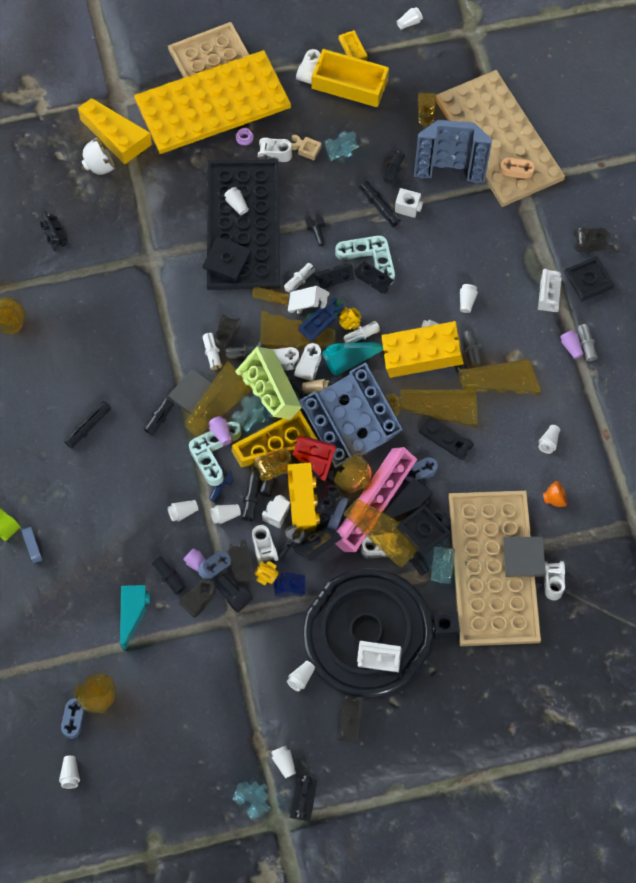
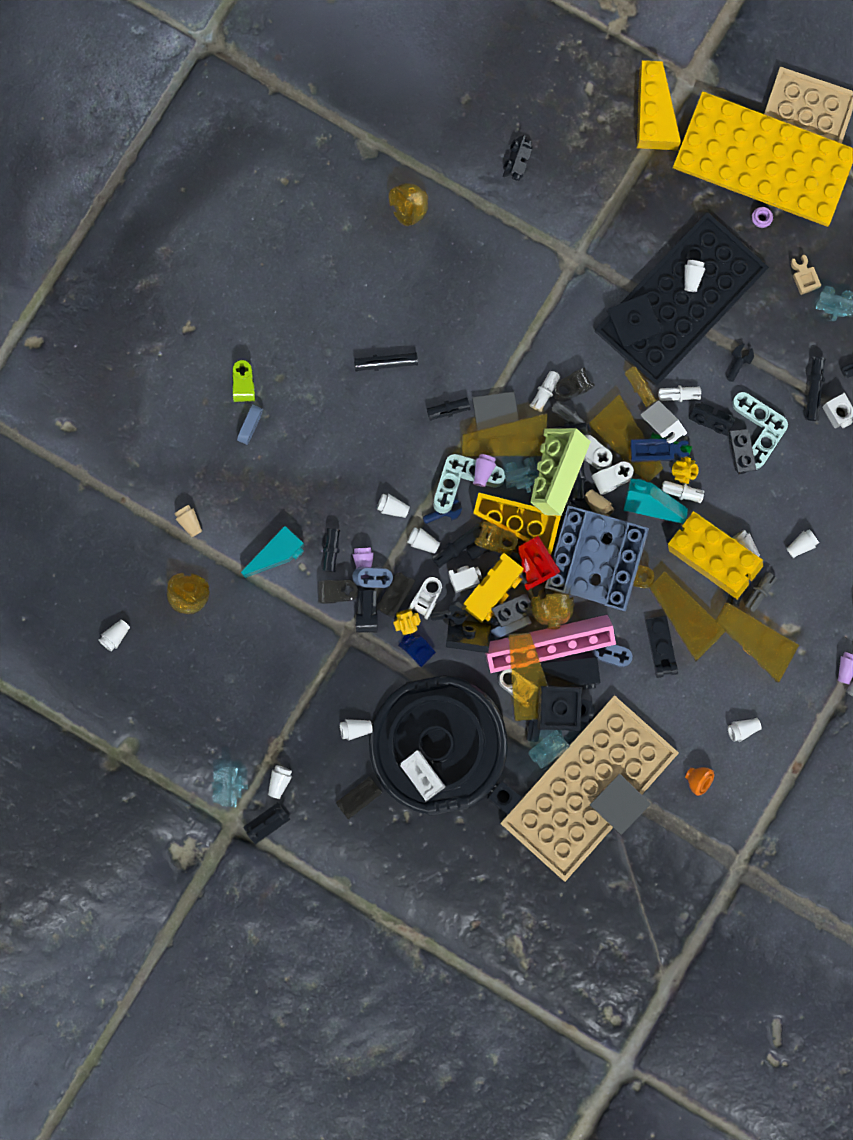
camera: 40 degrees right, 15 degrees up
sand blue beam [61,698,85,739] -> none
white cylinder [82,138,115,175] -> none
white piece [257,138,292,162] -> none
white piece [543,561,565,600] -> none
none -> tan cone [174,505,202,537]

